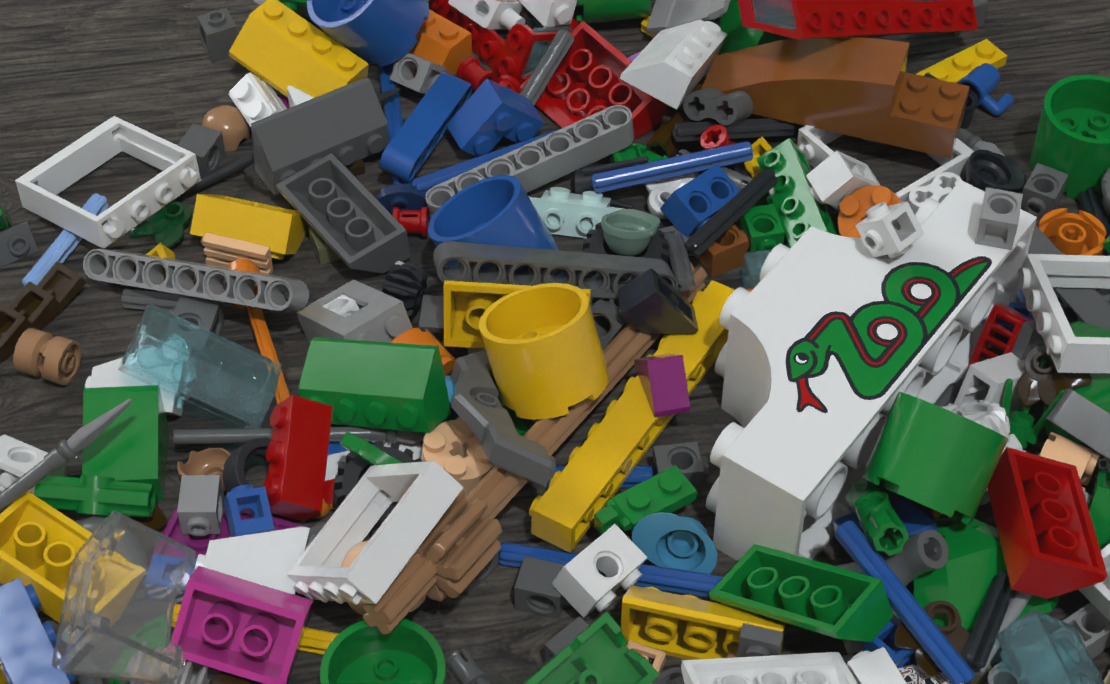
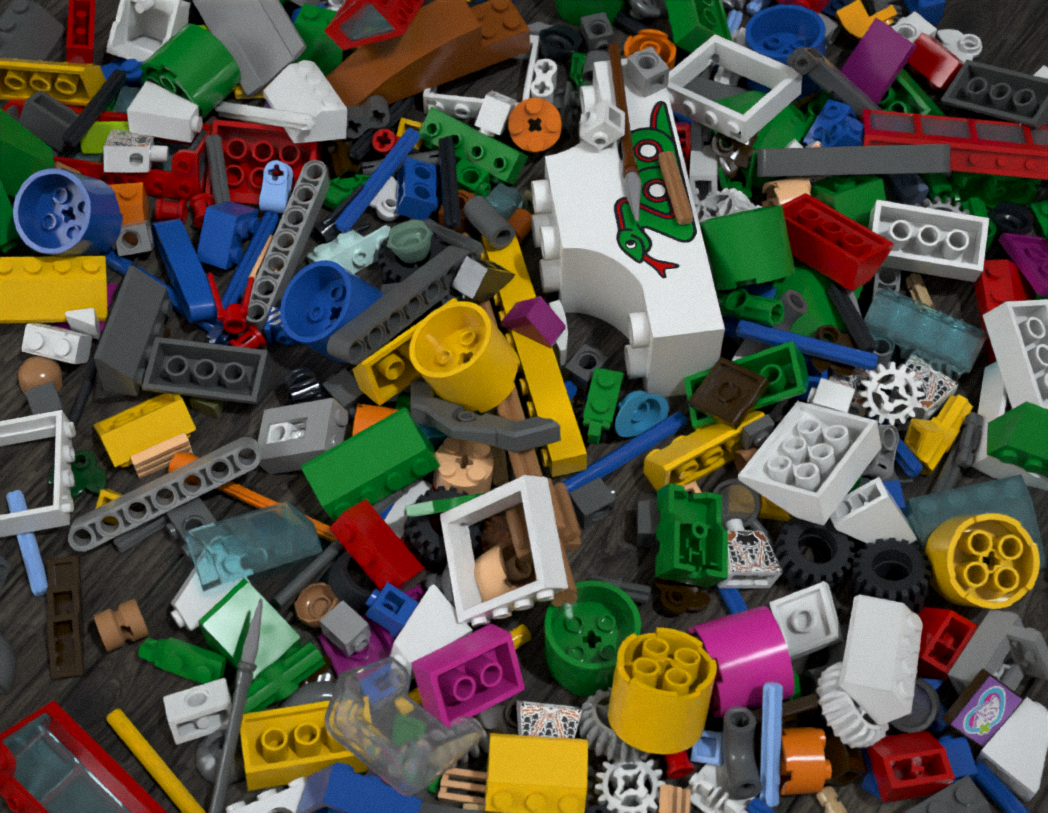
camera: 45 degrees left, 10 degrees up
white brick [552,524,648,618] -> none
none -> green hinge [138,637,227,684]
none -> red plant [208,273,254,334]
none -> white axle [215,102,315,131]
none -> light blue piece [259,160,293,214]
none -> dark grey brick [463,196,515,249]
none -> white slope [549,300,568,366]
none -> reddish brown piece [608,43,641,222]
none -> medium nougat axle [658,151,693,226]
none -> dark brown tile [688,357,770,430]

